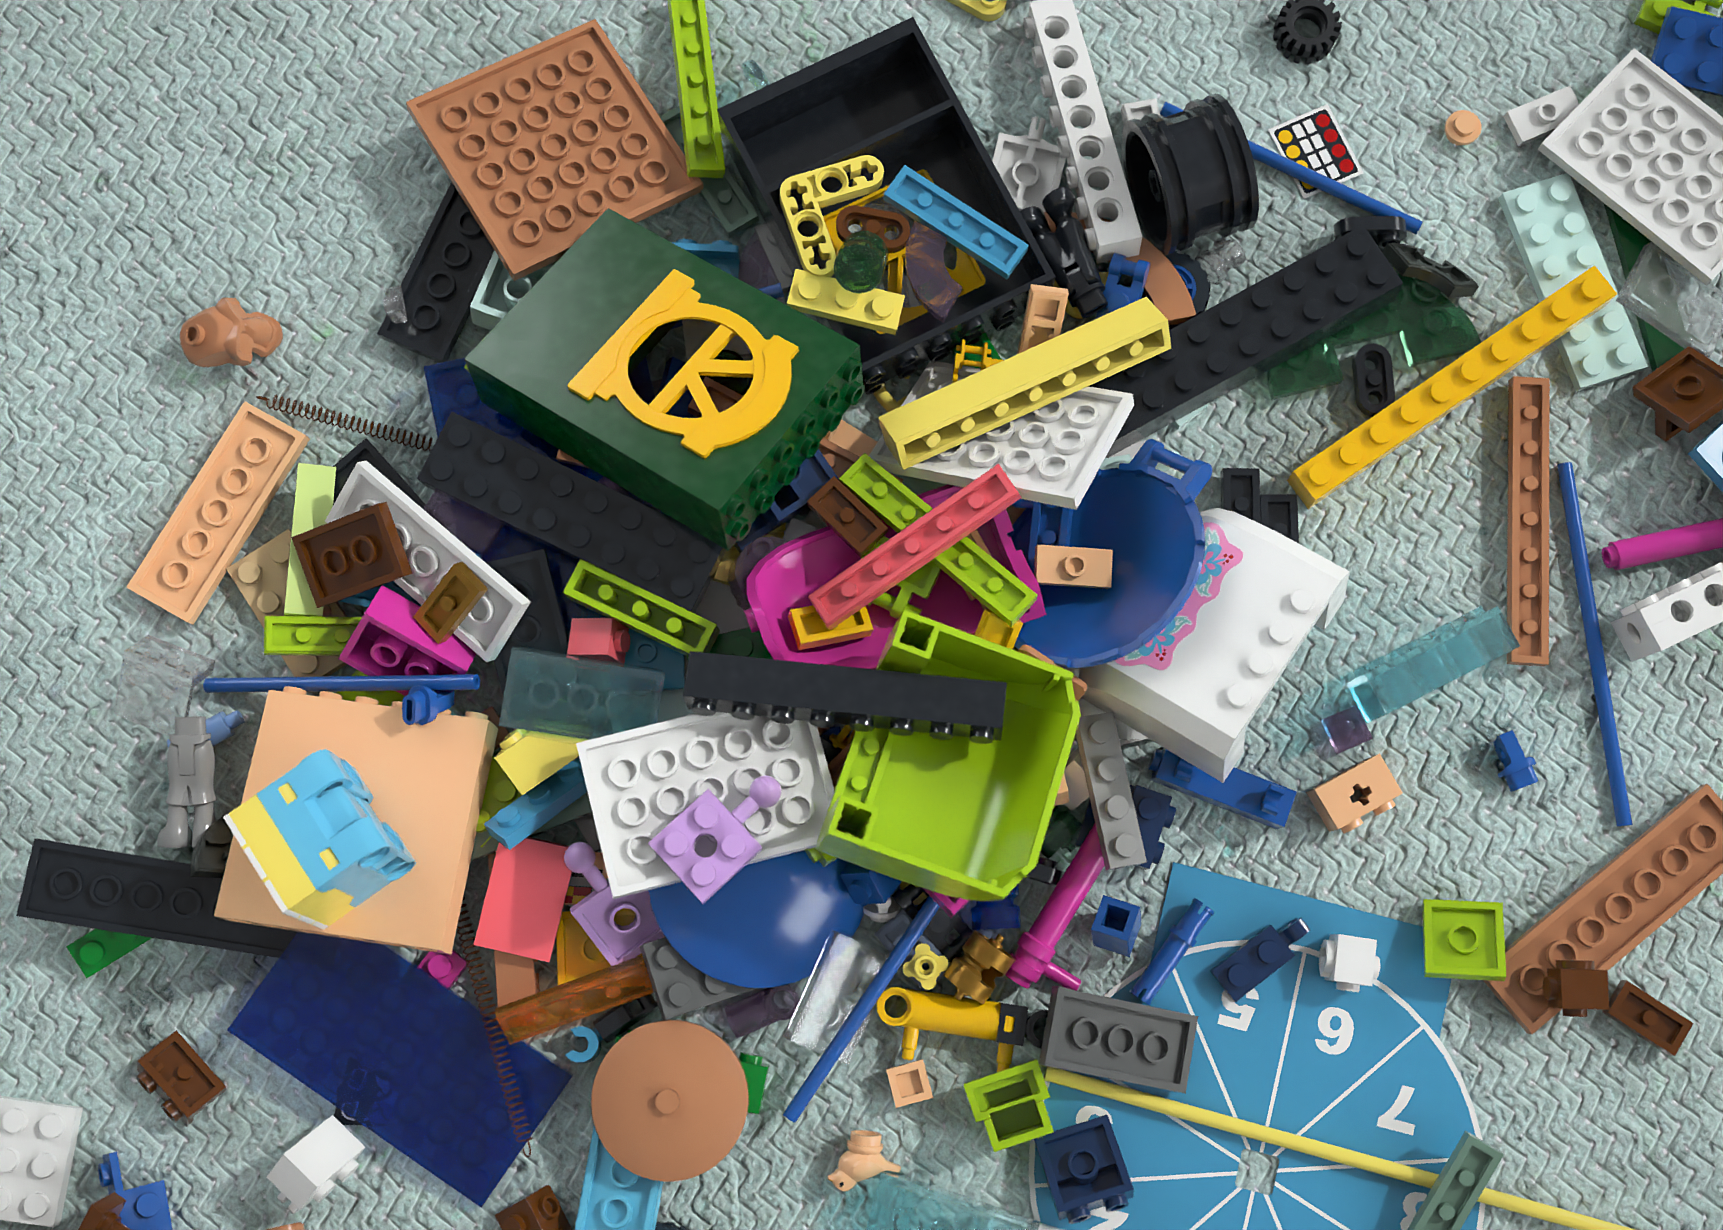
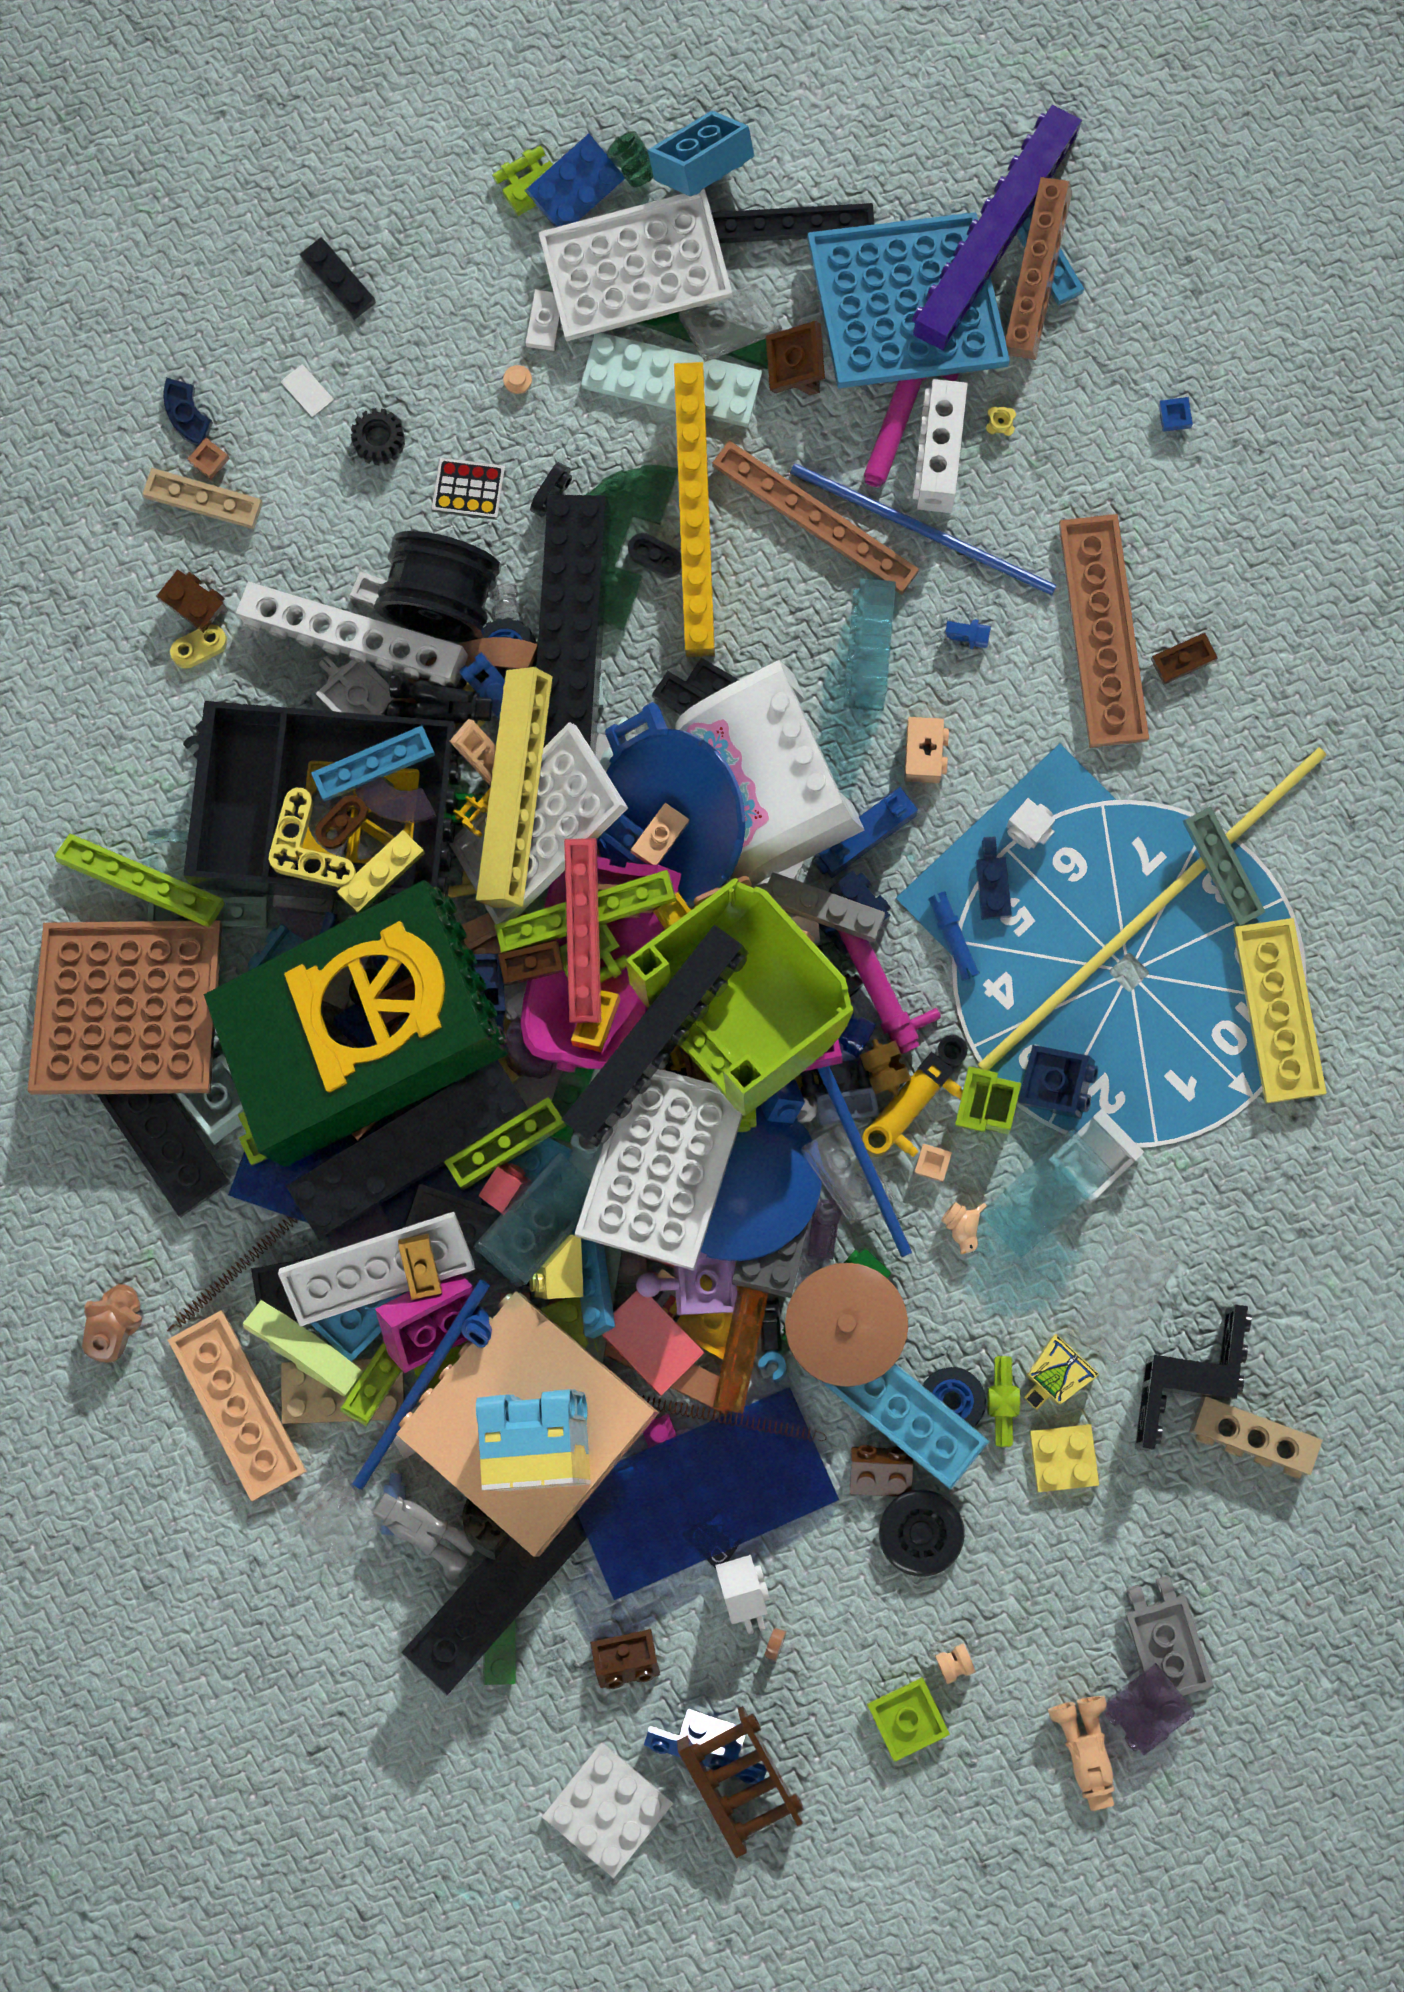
camera: 55 degrees left, 0 degrees up
reddish brown plate [291,502,413,608] -> none
clear tile [383,285,408,324] -> none
lavender plate [648,776,781,904] -> none
clear green wheel [834,231,888,293] -> none
light yellow plate [903,943,949,990] -> none
dark grey plate [1039,986,1198,1094] -> none
blue brick [1091,895,1142,957] -> none
blue piece [1160,102,1423,234] -> none
clear purple tile [1320,705,1373,754] -> none
pearl dark grey tile [1382,243,1479,298] -> none
lime plate [1422,899,1506,981] -> none
reddish brown brick [1543,960,1609,1017] -> none

